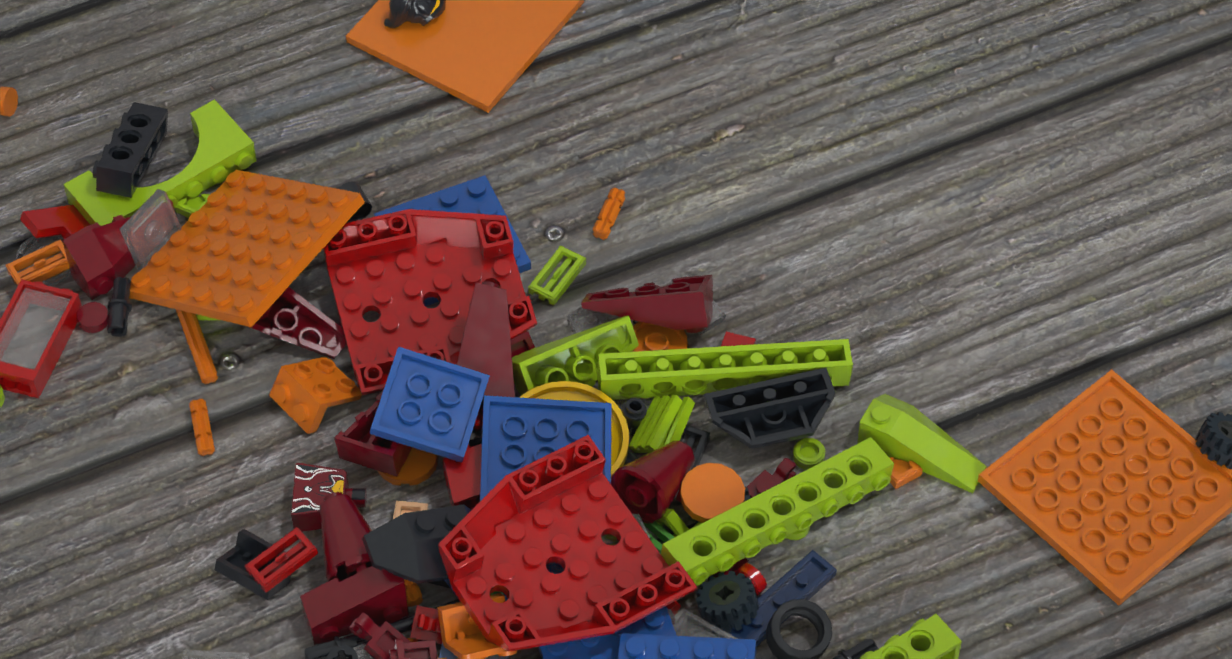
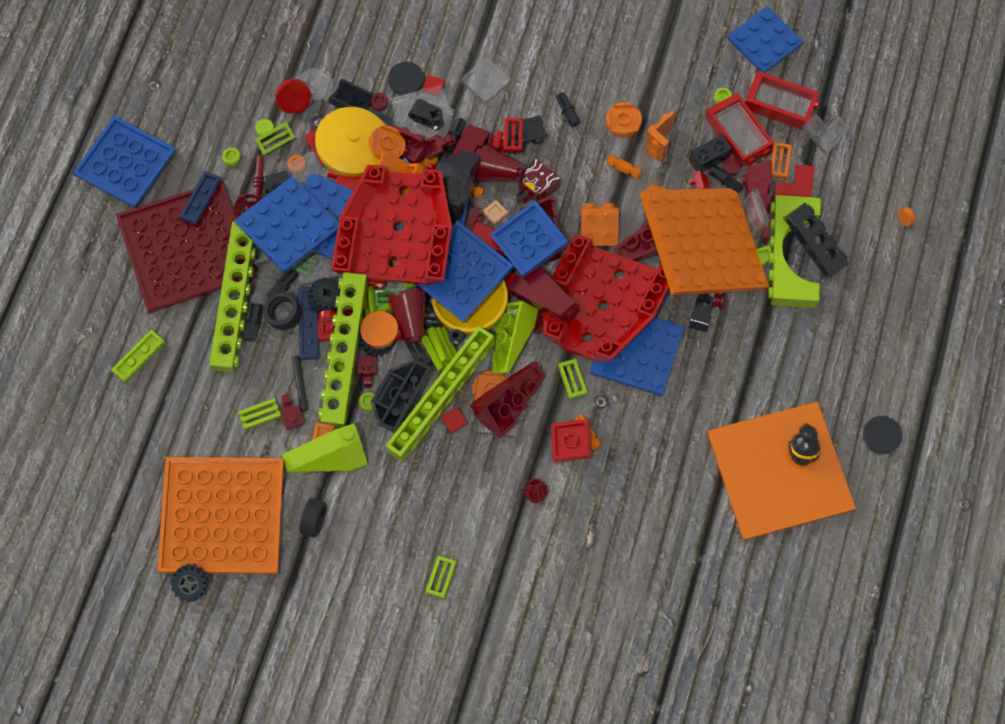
camera: 130 degrees right, 15 degrees up
none -> lime tile [238,398,281,431]
none -> dark red plate [280,394,305,431]
none -> black bar [292,356,308,412]
none -> black tyre [299,498,327,538]
none -> red tile [318,321,335,342]
none -> lime tile [425,555,457,600]
none -> red tile [488,130,510,152]
none -> dark red gear [523,479,549,503]
none -> red plate [551,419,592,463]
none -> black axle [556,92,581,128]
none -> orange tile [606,102,642,137]
none -> orange bracket [645,110,676,163]
none -> red tile [688,171,711,189]
none -> black brick [689,134,732,173]

